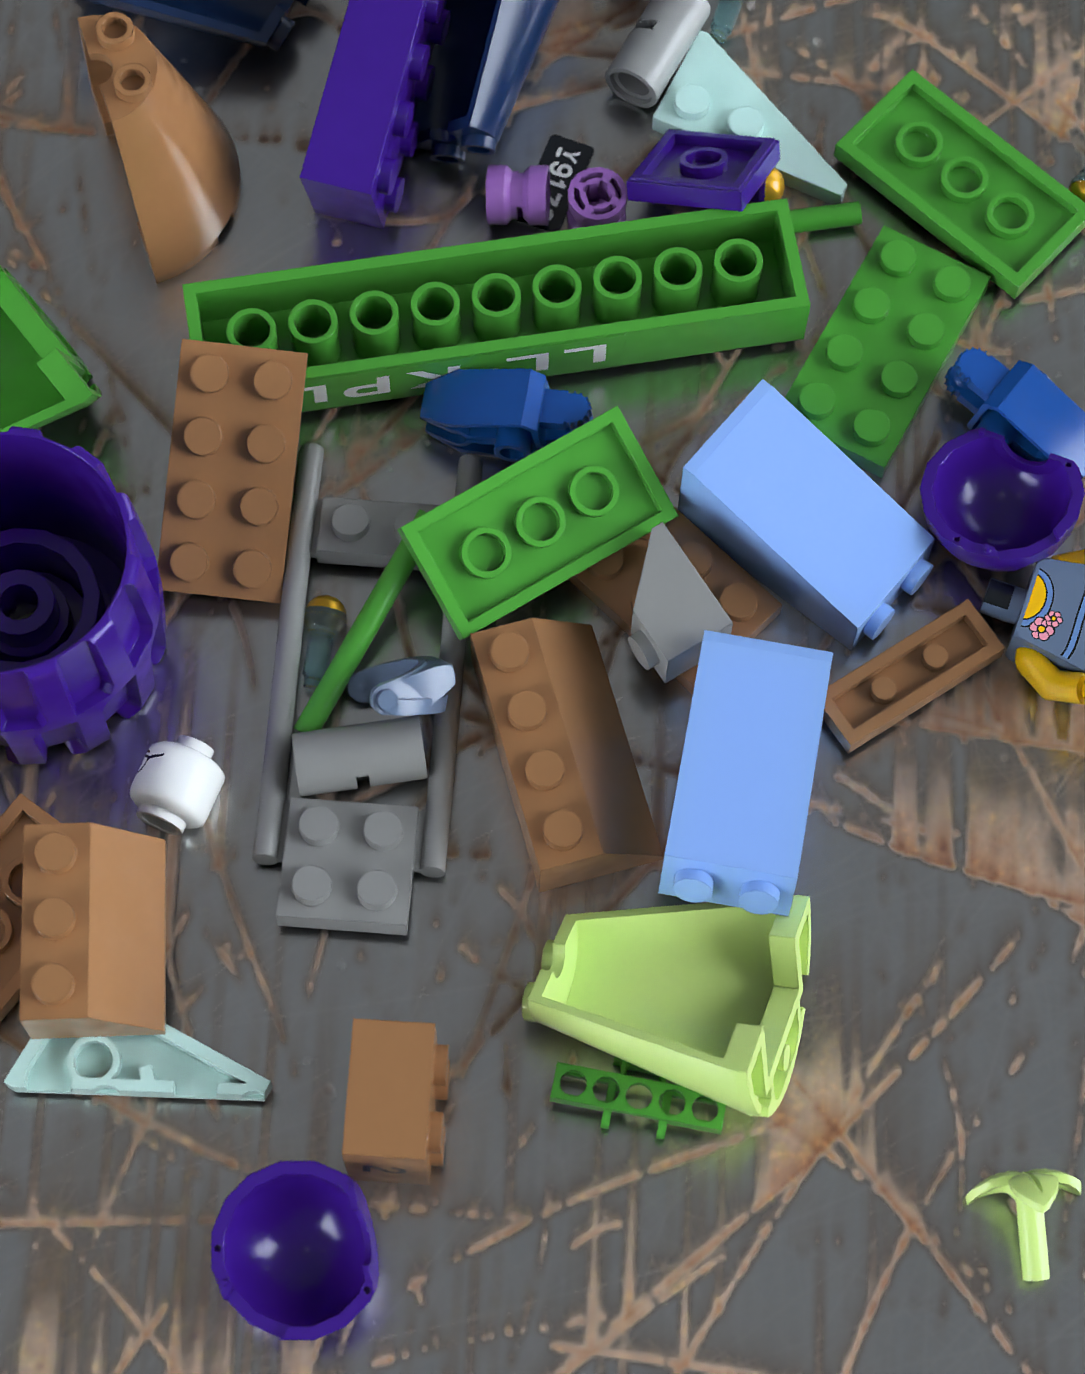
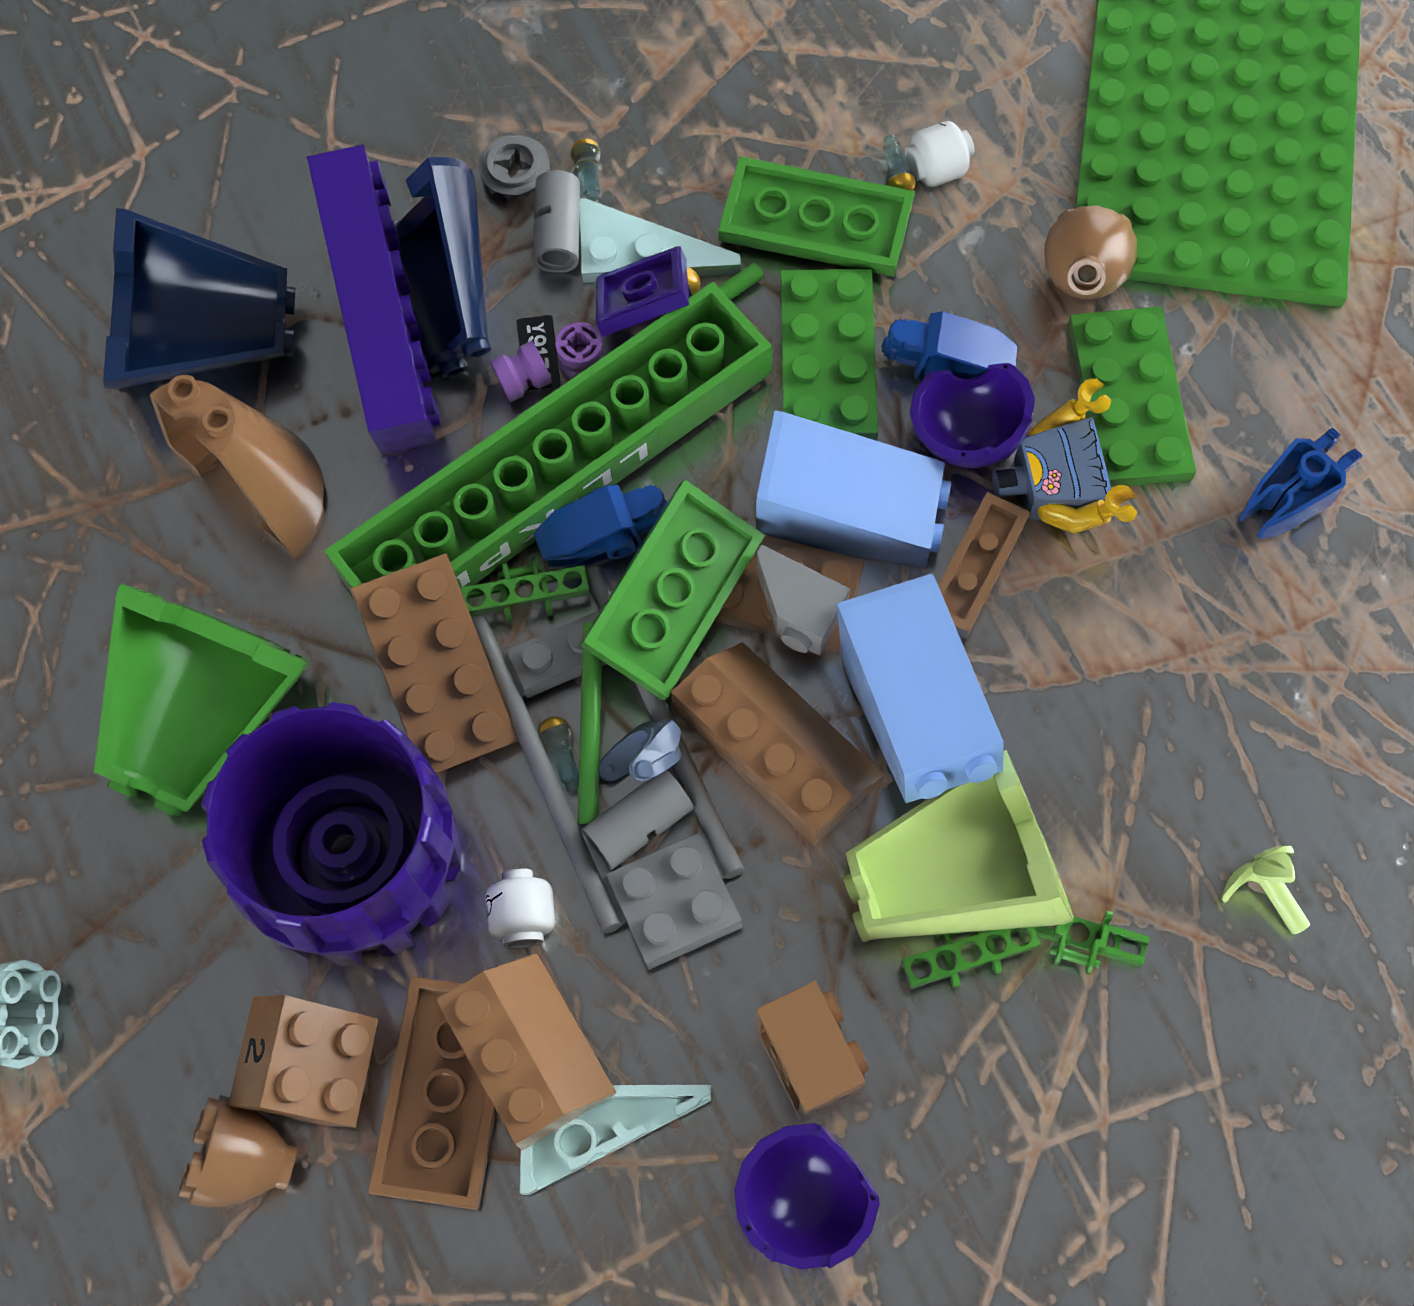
camera: 25 degrees left, 0 degrees up
none -> bright green piece [460,557,590,623]
none -> bright green piece [1020,899,1150,975]

